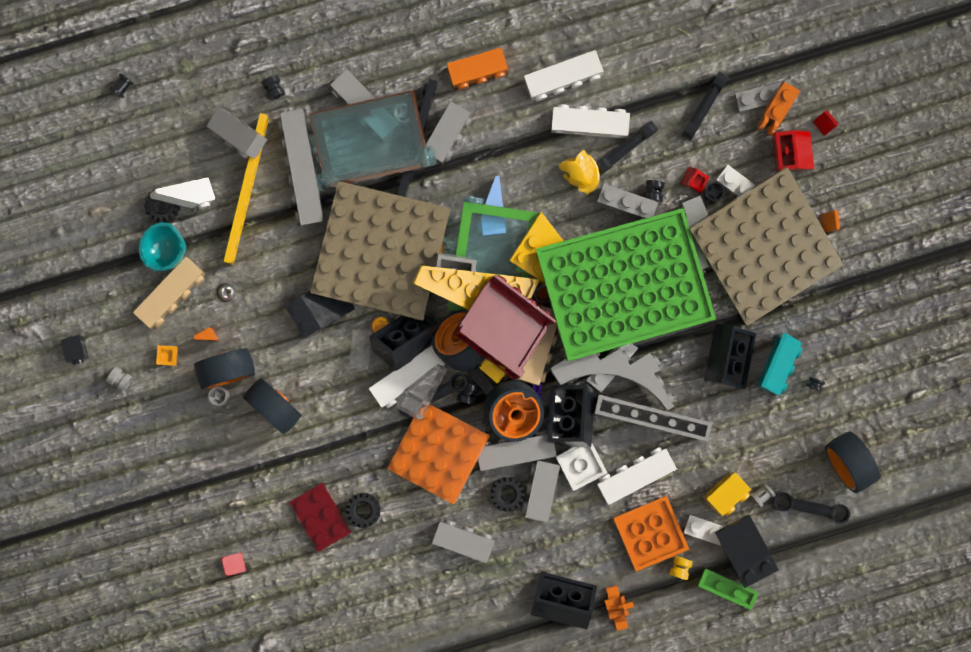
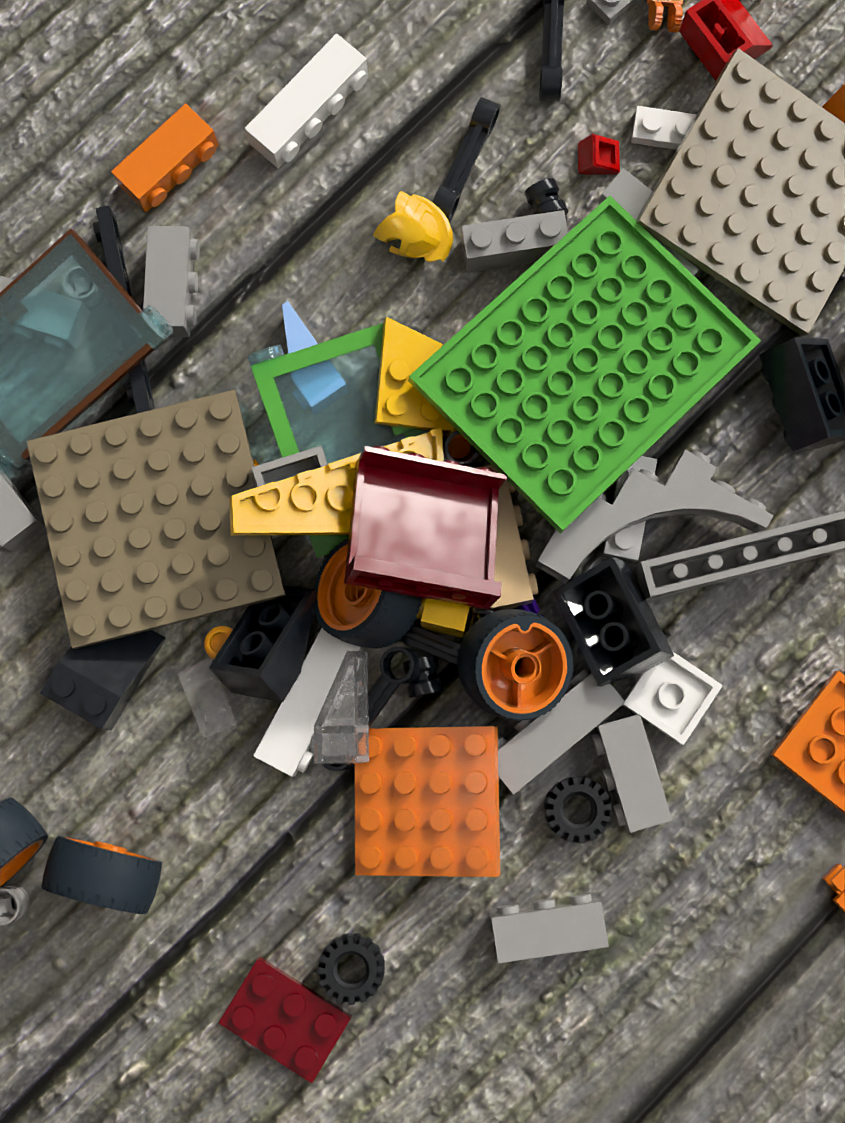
camera: 30 degrees left, 5 degrees down
black slope [531,571,597,630] -> none
white brick [551,104,630,139] -> none
white brick [597,447,677,505] -> none
black wheel [703,182,724,203] -> none

